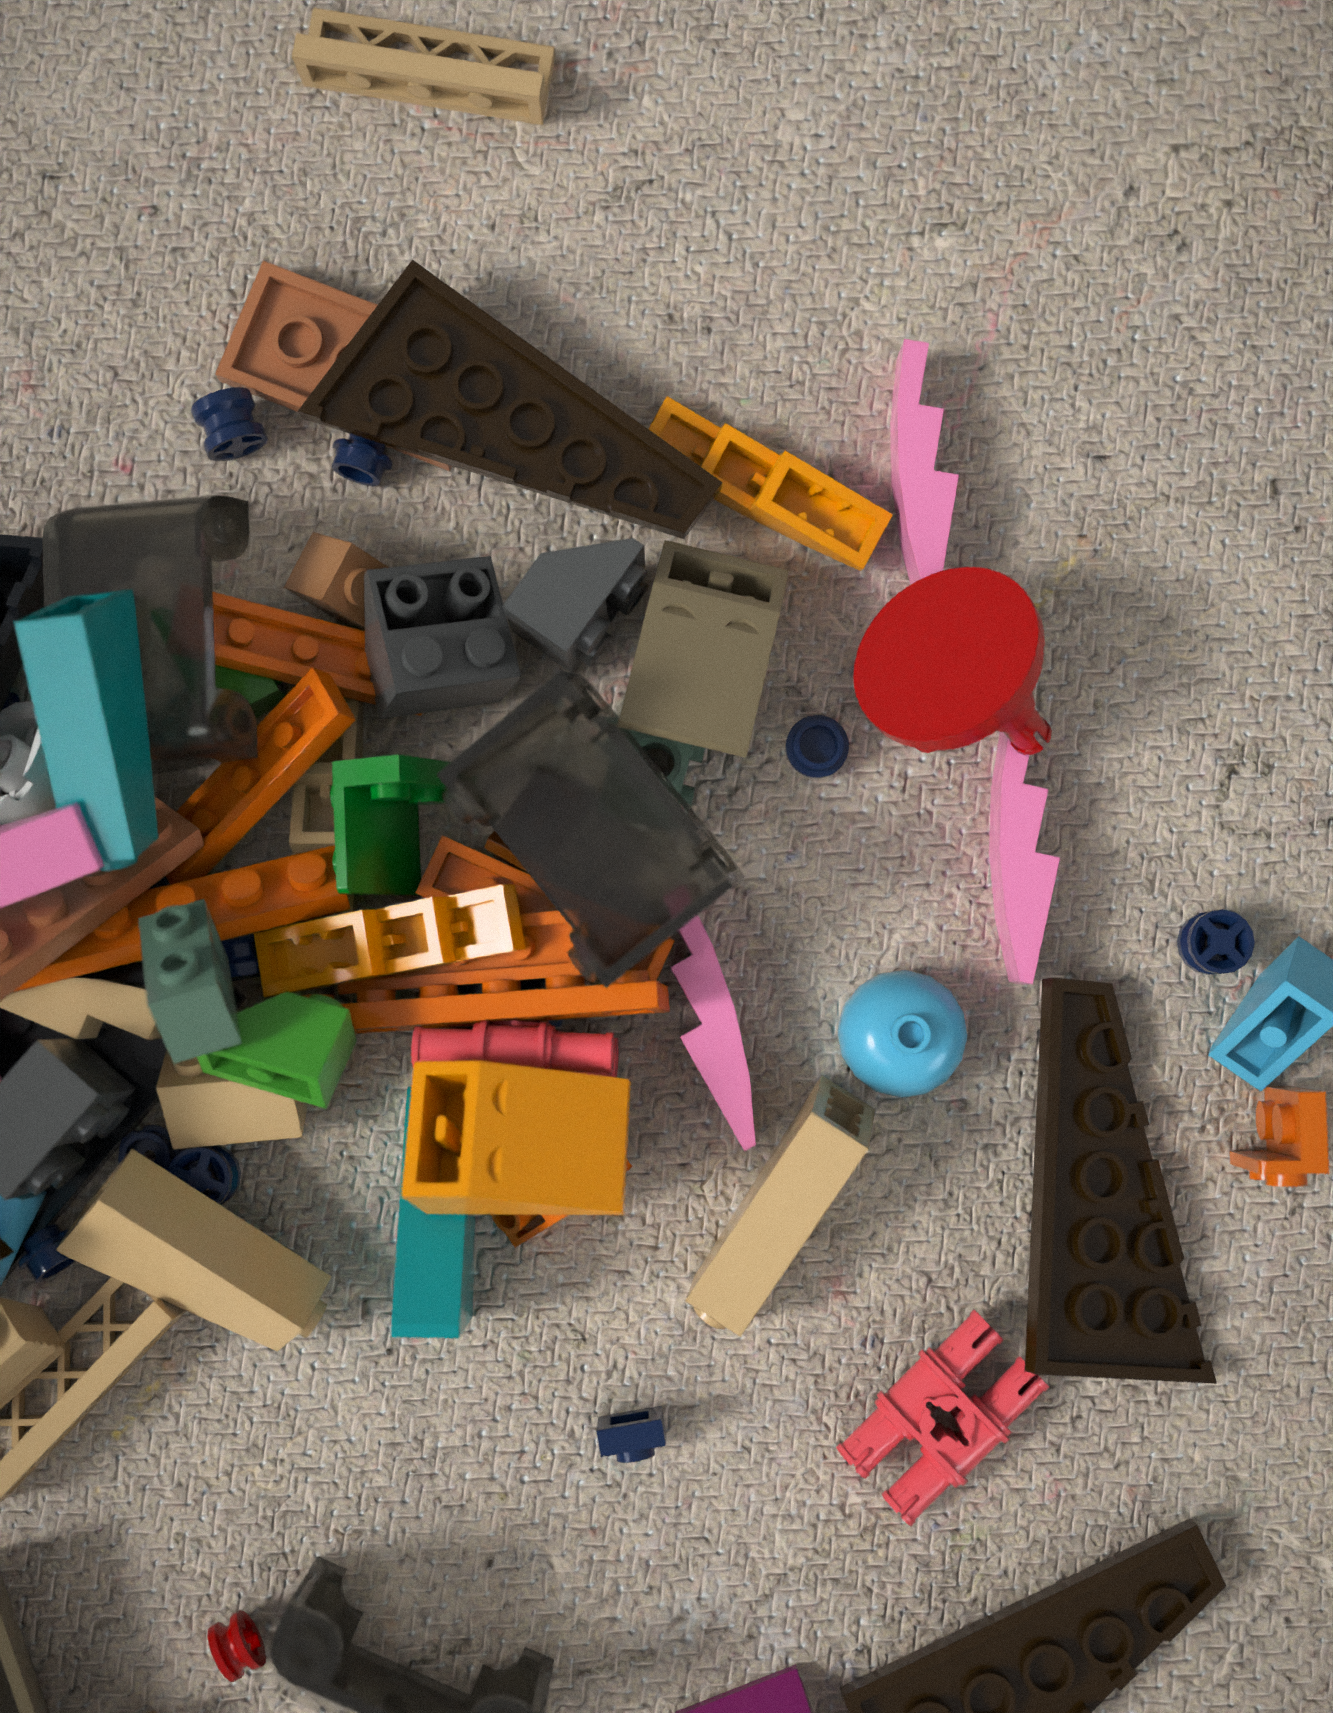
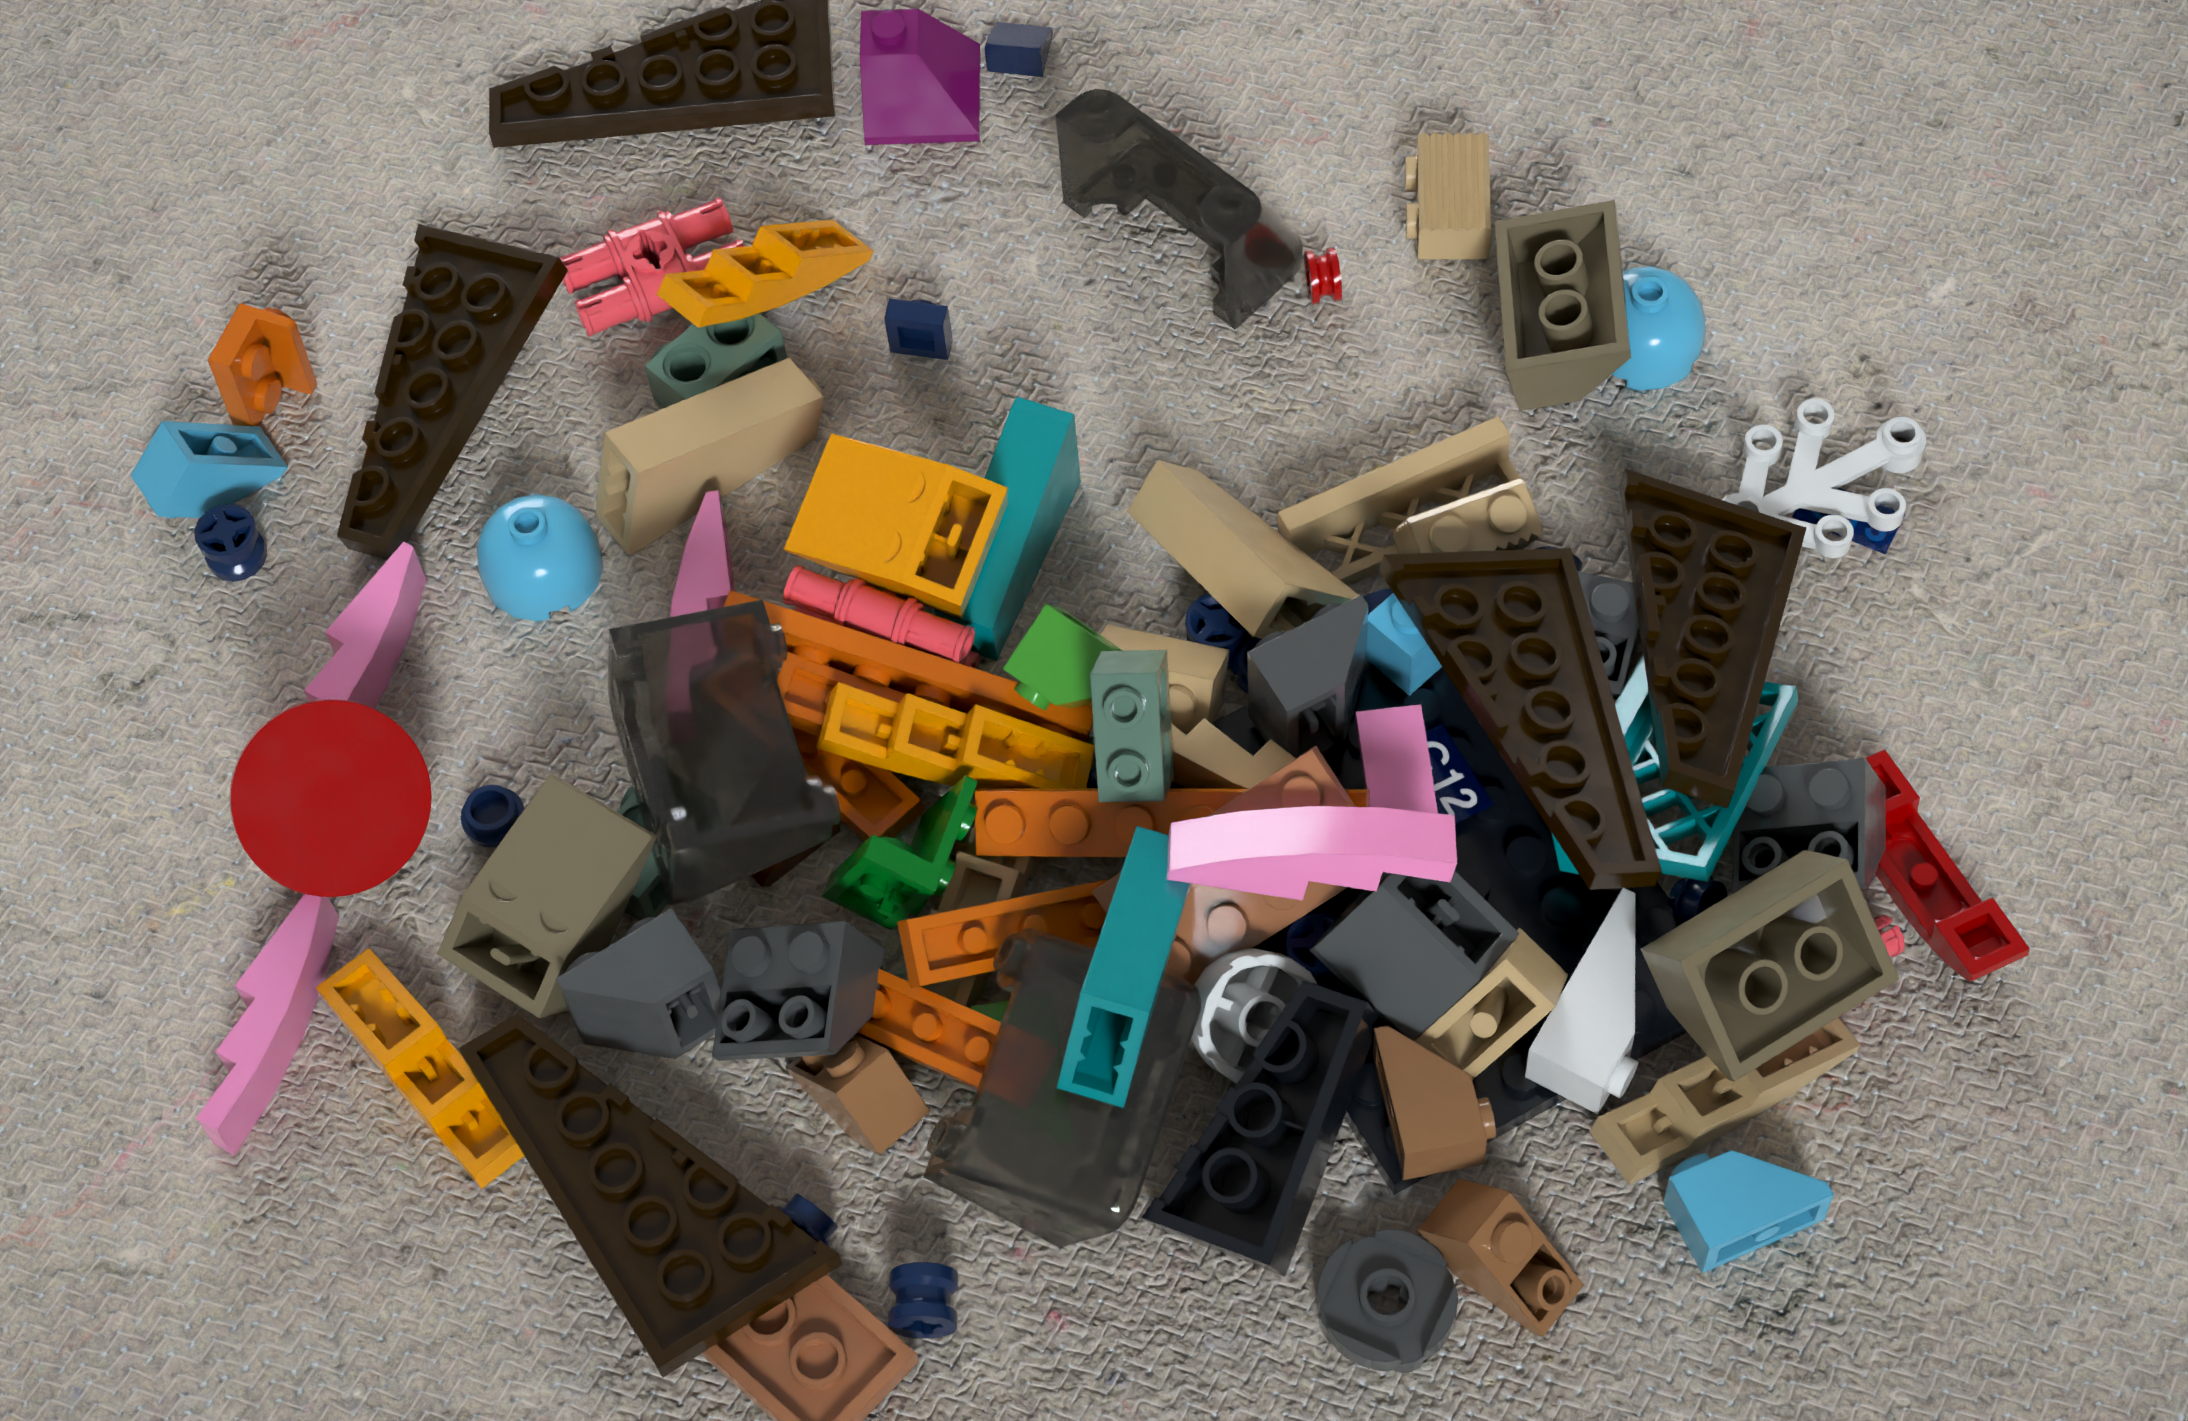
camera: 155 degrees left, 25 degrees down
none -> sand green brick [644,313,787,408]
none -> light orange slope [656,220,874,328]

